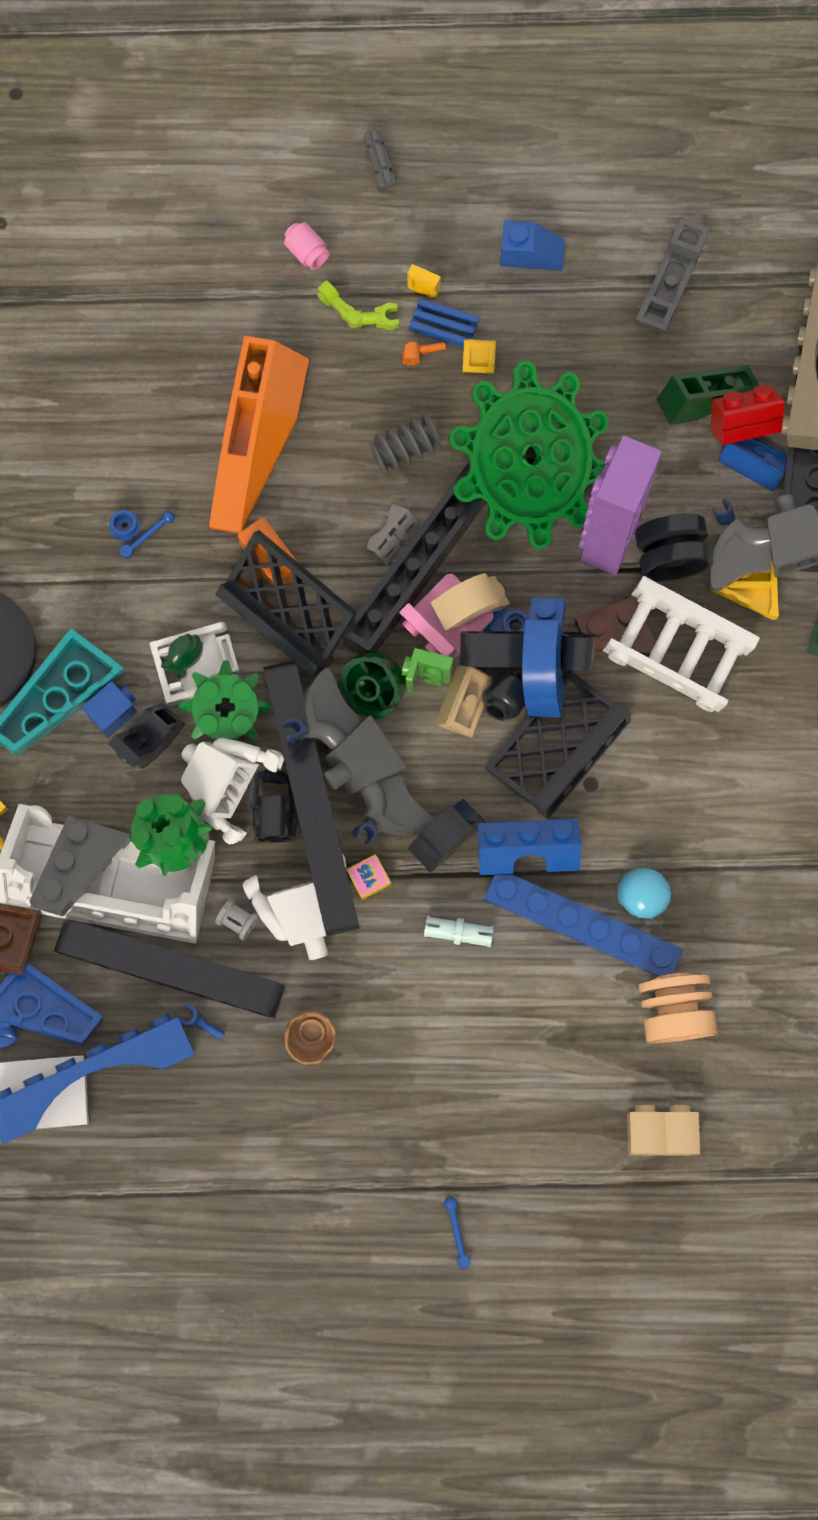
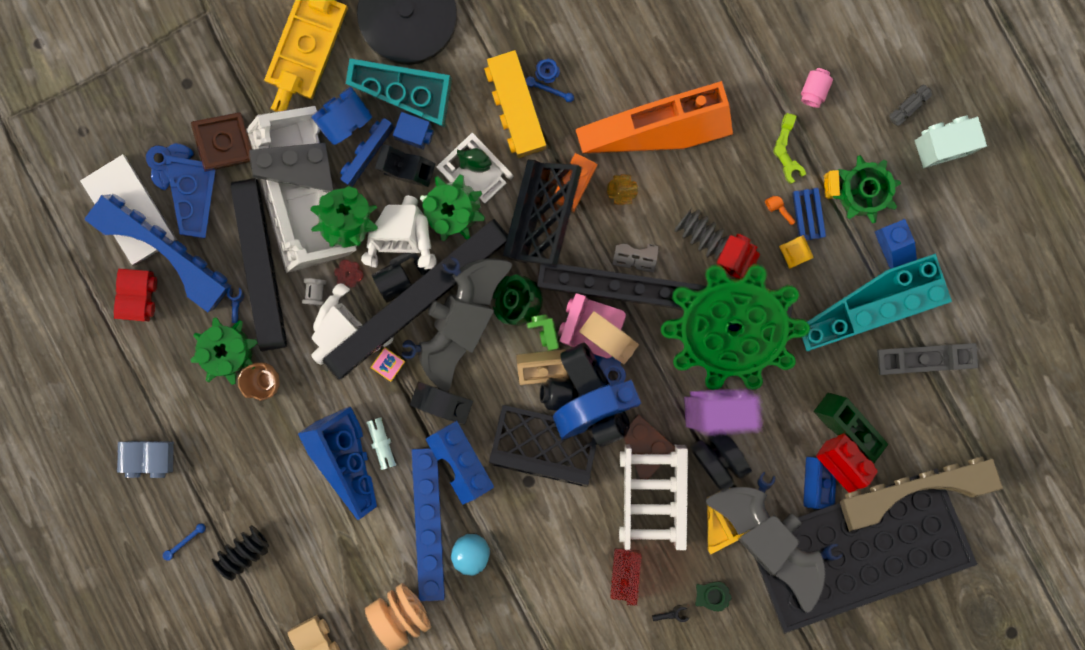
camera: 60 degrees right, 10 degrees up
none -> red brick [114,268,157,321]
none -> sand blue brick [117,441,174,478]
none -> green brick [190,317,258,385]
none -> black piece [211,525,269,581]
none -> blue wedge [298,406,377,520]
none -> blue brick [311,87,372,145]
none -> clear red plant [334,260,363,288]
none -> blue tile [340,118,394,187]
none -> yellow brick [484,50,546,158]
none -> clear yellow gear [607,174,638,205]
none -> clear red bracket [610,548,642,606]
none -> red brick [716,234,760,279]
none -> teal wedge [801,254,952,351]
none -> green brick [833,155,901,224]
none -> light aqua brick [915,115,987,168]

